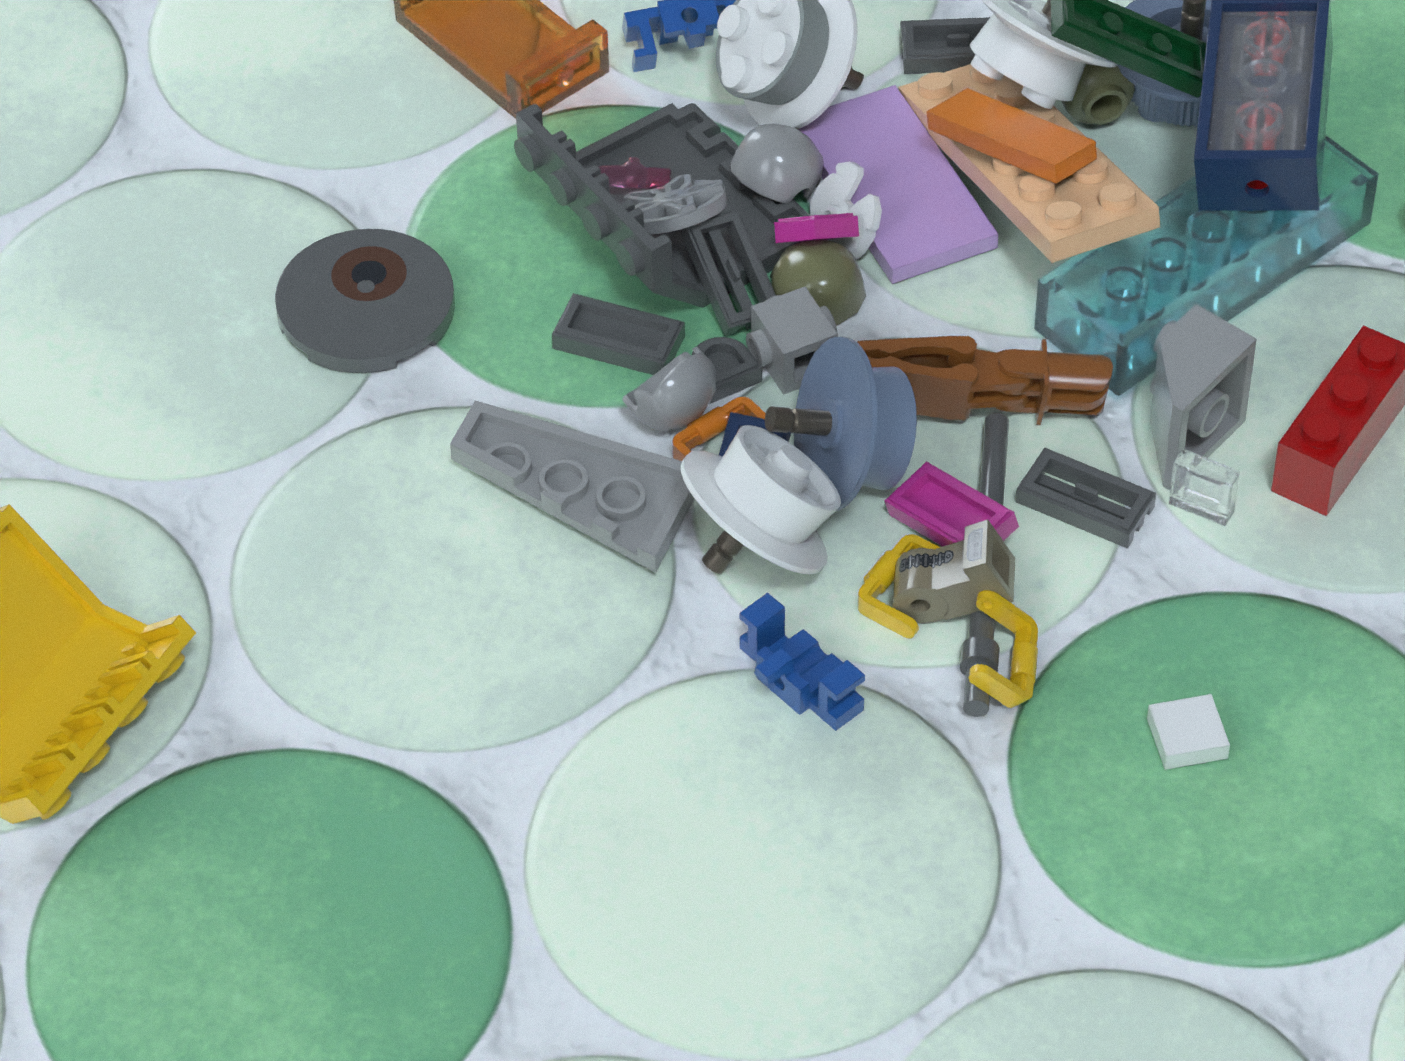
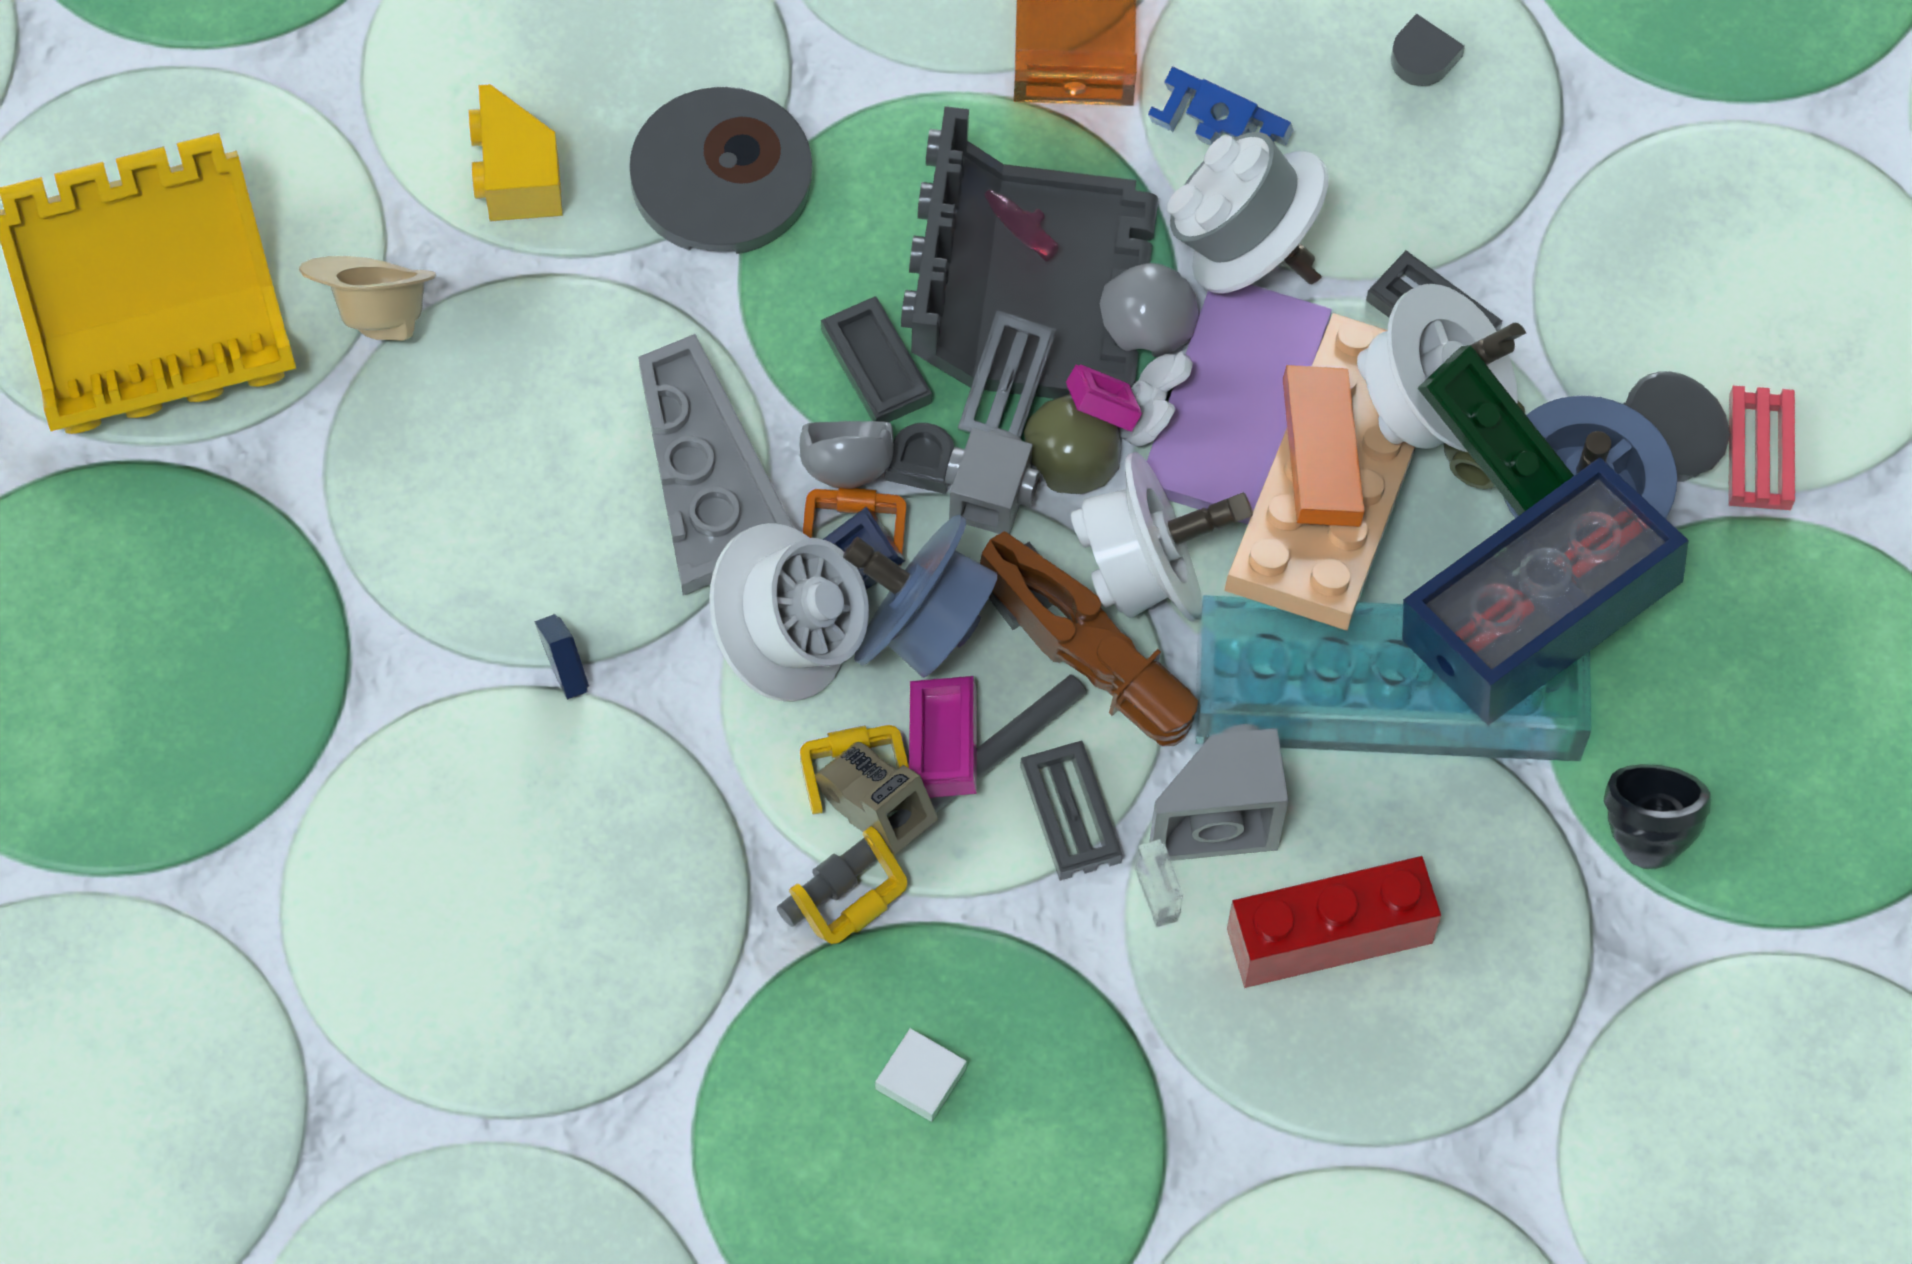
camera: 40 degrees right, 15 degrees up
light grey wheel [623,174,728,235] -> none
blue piece [739,592,865,731] -> none
none -> tan piece [299,256,436,341]
none -> yellow slope [469,84,563,221]
none -> dark blue tile [534,614,589,700]
none -> white piece [1071,452,1253,621]

